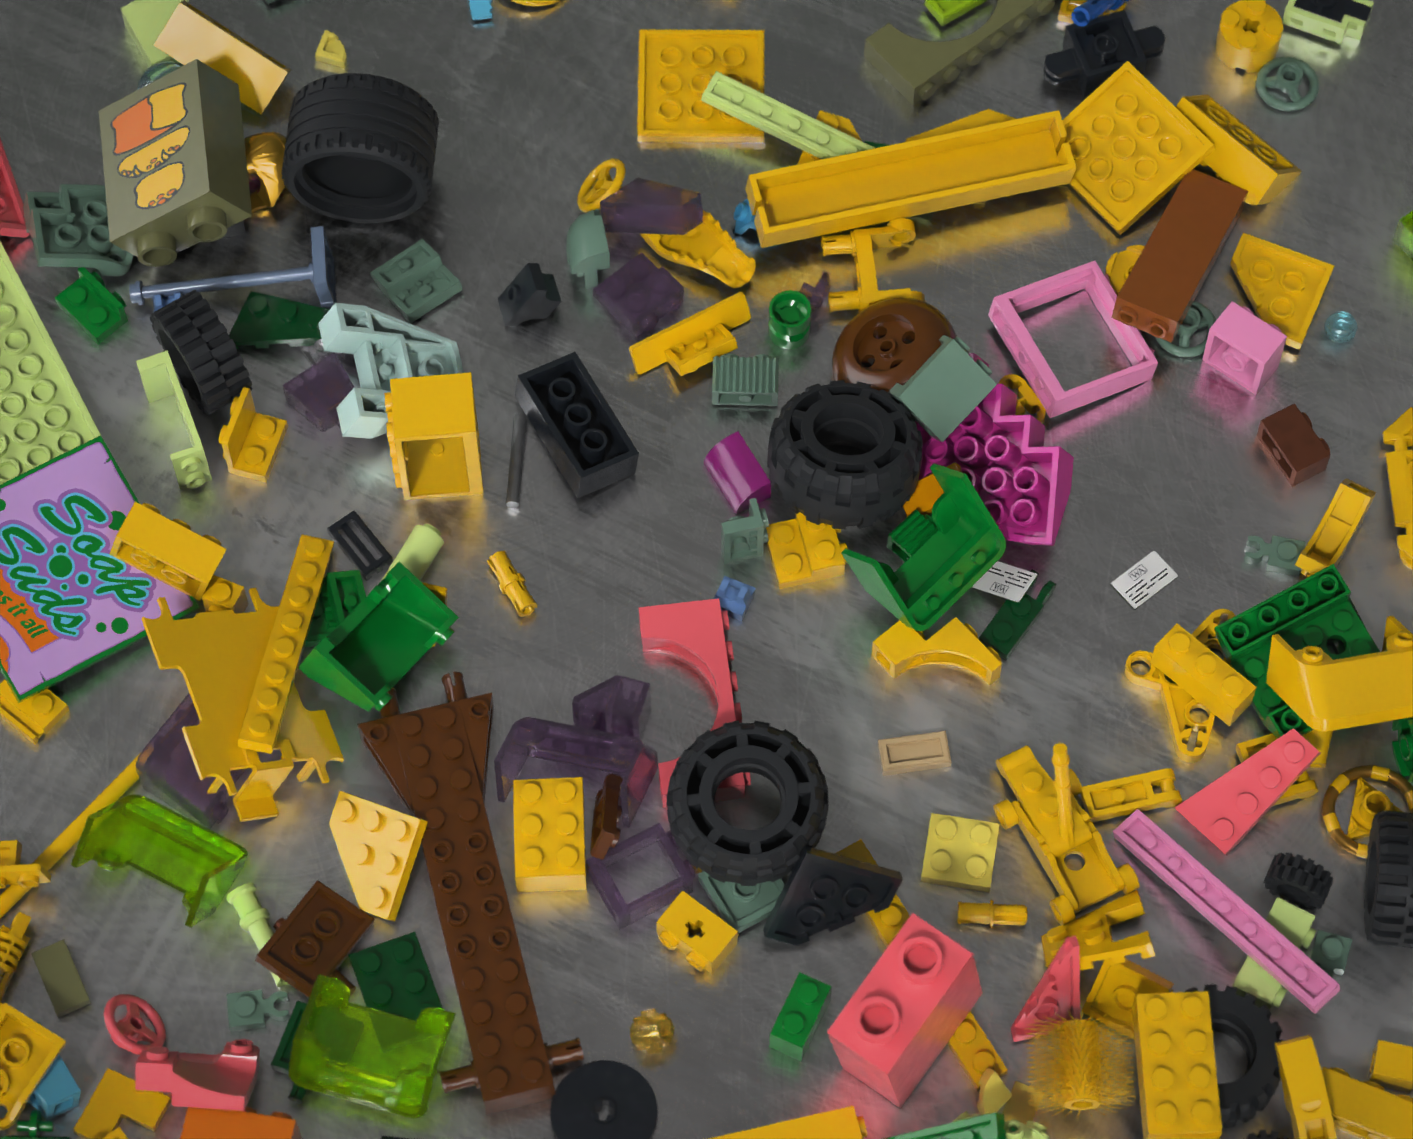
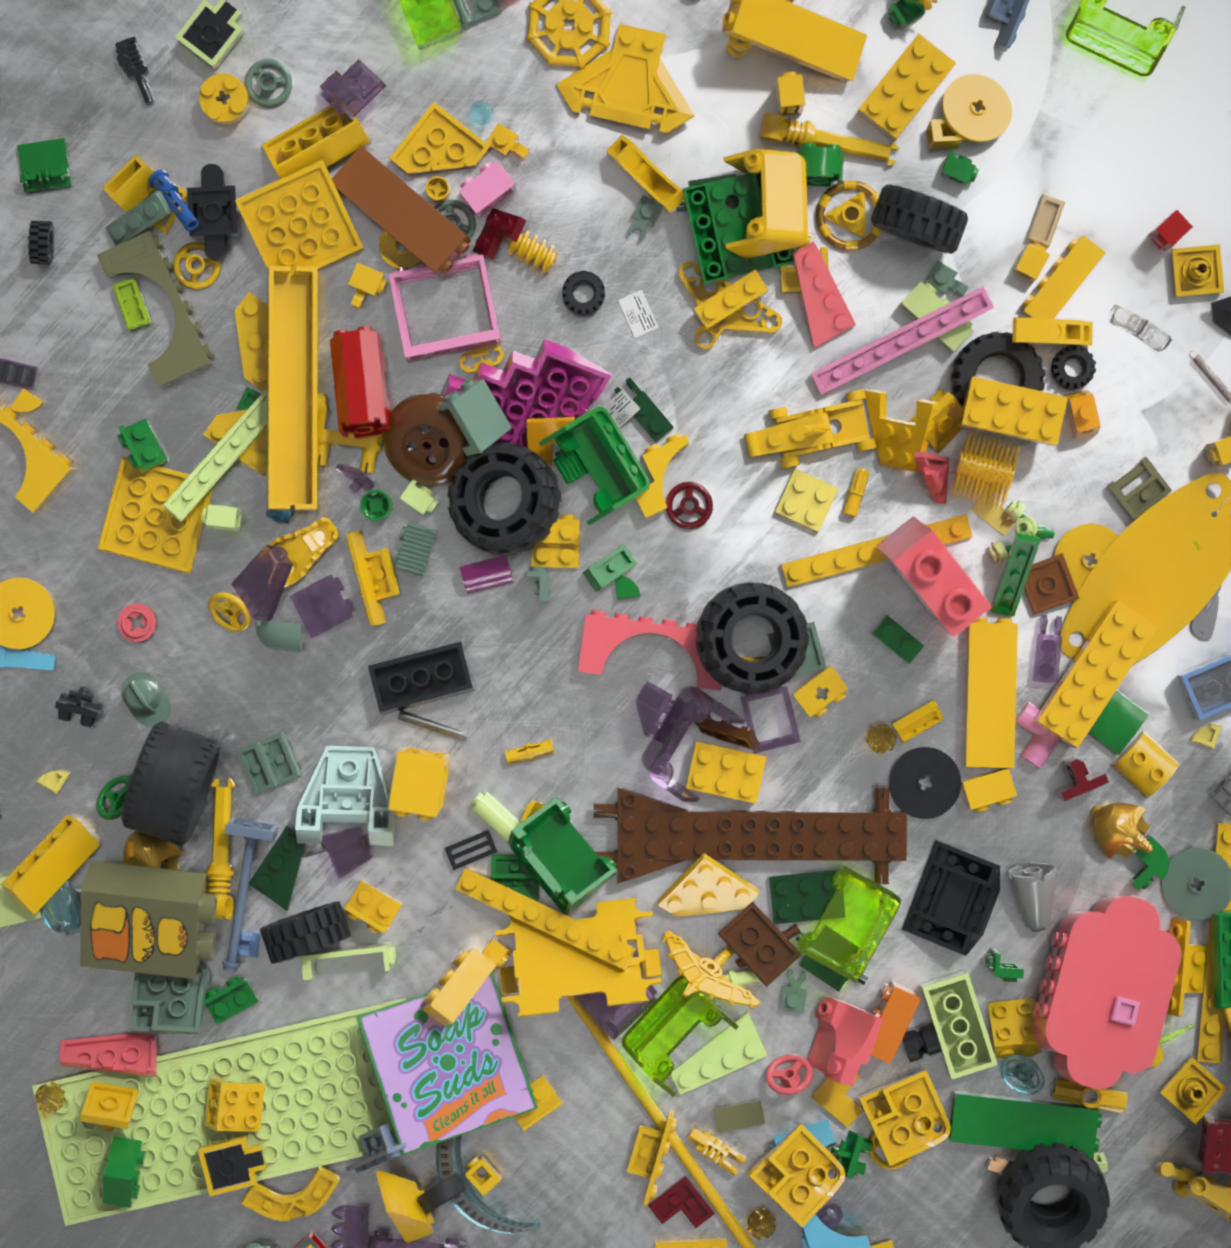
camera: 80 degrees left, 25 degrees up
black brick [497,263,562,326] -> none
medium blue tile [714,576,755,621] -> none
black plate [763,845,903,946] -> none
tan tile [878,731,951,776] -> none
light yellow tile [977,1068,1013,1115] -> none
yellow plate [1081,768,1183,823] -> none
copper brick [1257,403,1330,487] -> none
black tyre [1264,853,1333,910] -> none
none -> black hips [55,685,103,728]
none -> green bracket [117,418,167,474]
none -> coral gear [117,604,157,642]
none -> sand green piece [121,672,170,727]
none -> yellow piece [173,242,221,290]
none -> yellowish green brick [202,504,242,532]
none -> yellow piece [204,778,235,920]
none -> clear purple plate [320,59,386,119]
none -> red brick [330,326,391,439]
none -> yellow brick [348,262,387,309]
none -> yellowish green brick [400,480,439,515]
none -> yellow wheel [426,176,450,203]
none -> dark red plate [473,208,527,260]
none -> yellow plate [486,123,530,159]
none -> yellow piece [508,230,561,275]
none -> black tyre [562,270,605,315]
none -> plate [582,544,638,592]
none -> green tile [615,576,641,599]
none -> yellow bar [662,930,760,1010]
none -> dark red piece [666,481,713,529]
none -> yellowish green wing [670,1011,767,1095]
none -> yellow plate [893,700,944,743]

